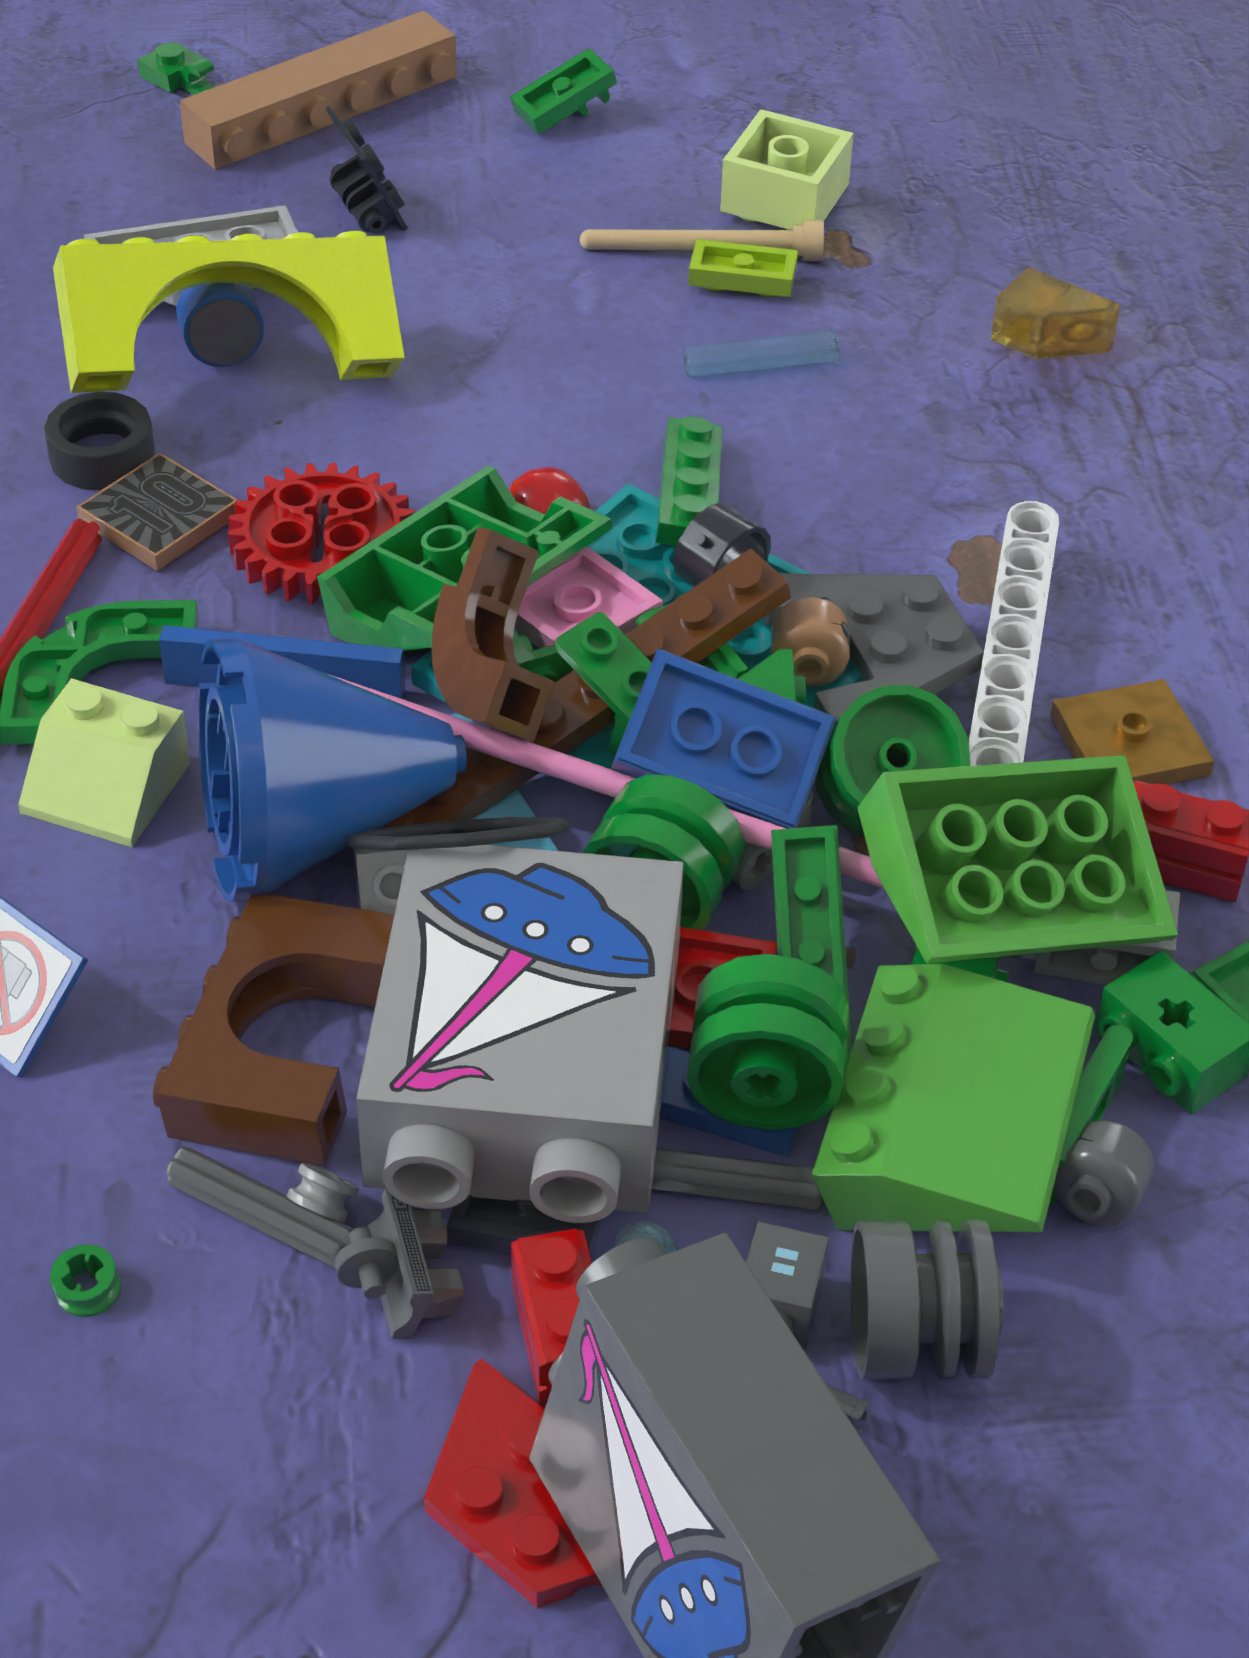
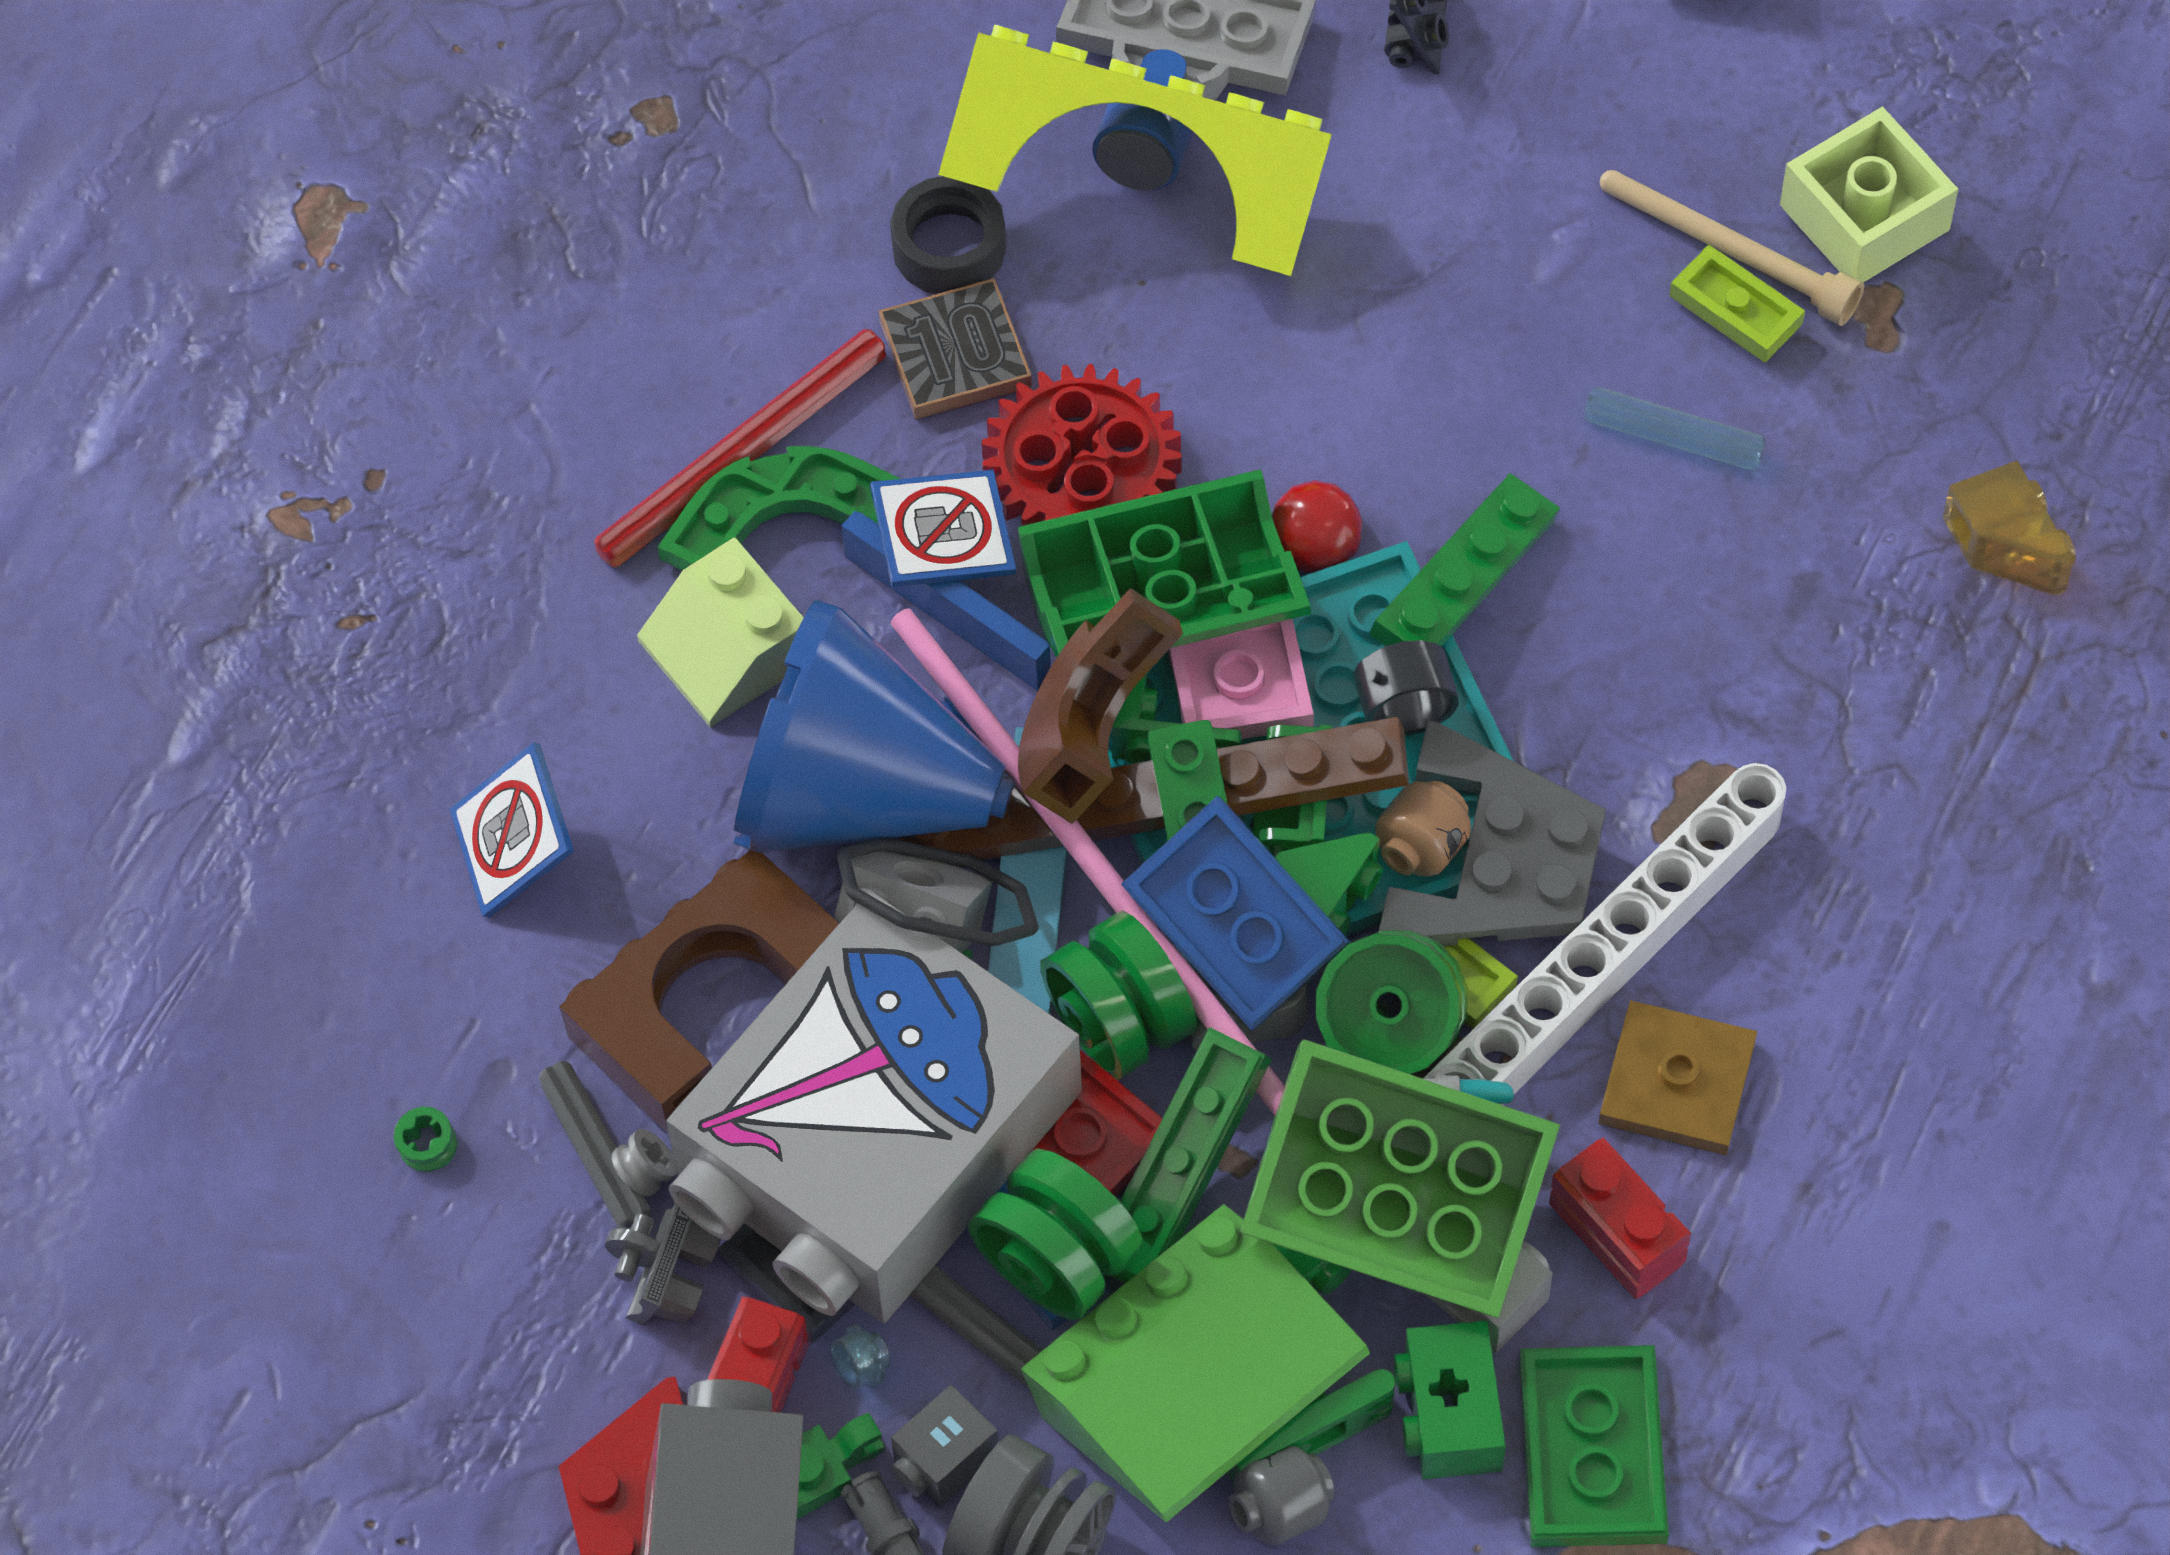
camera: 35 degrees right, 15 degrees up
none -> piece [870,470,1016,587]

